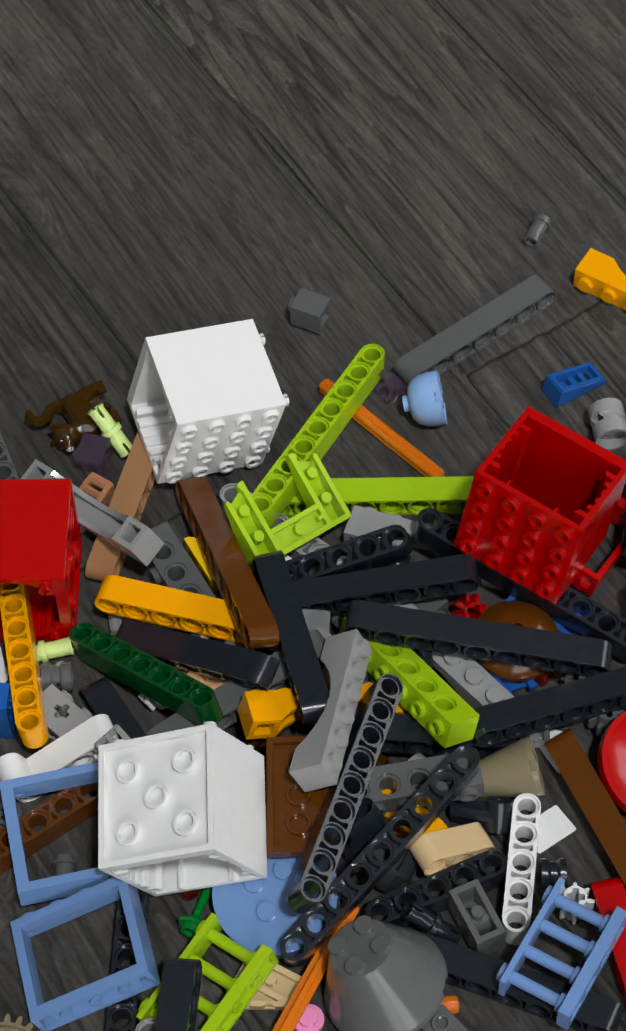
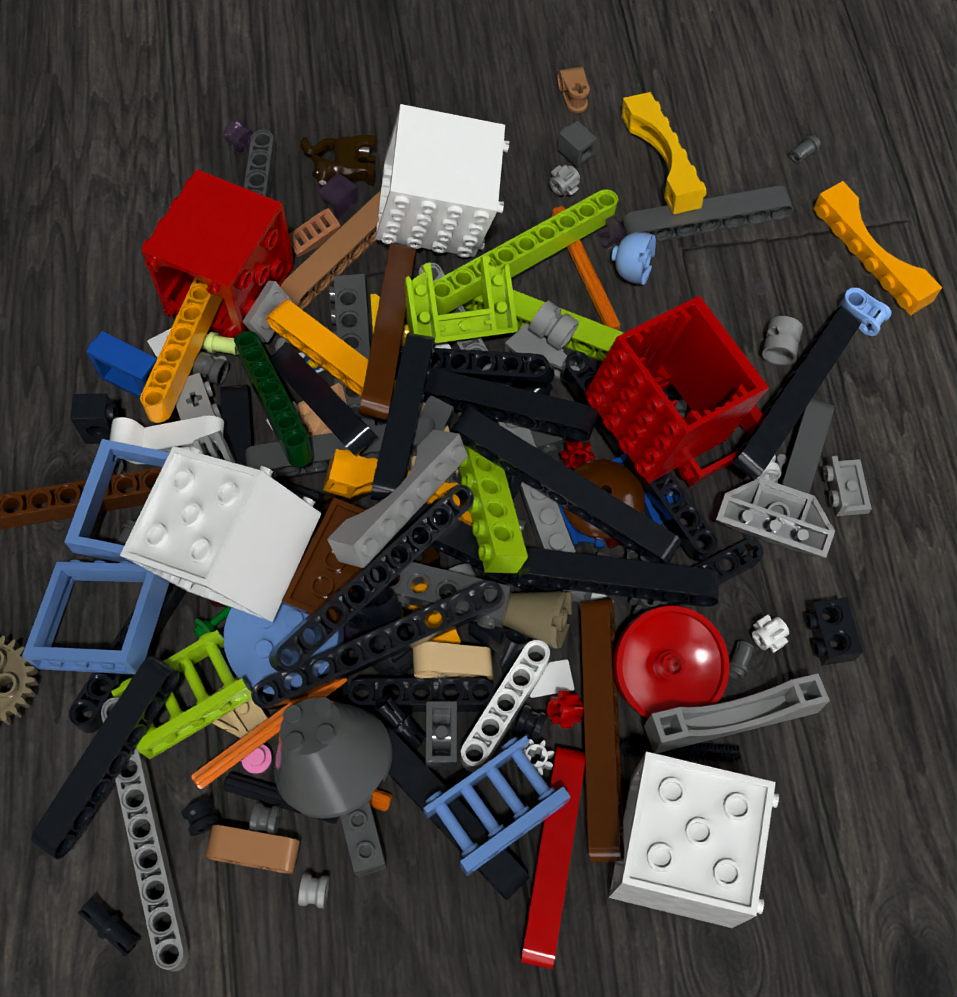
camera: 20 degrees right, 10 degrees up
light grey arch [21,459,165,566] -> none
yellowish green pin [87,403,132,458] -> none
blue slope [542,362,606,407] -> none
none -> light grey bracket [243,281,293,343]
none -> light grey wheel [529,300,579,351]
none -> red gear [547,691,584,729]
none -> light grey gear [550,165,580,196]
none -> medium nougat piece [557,66,590,113]
none -> yellow arch [621,92,706,215]

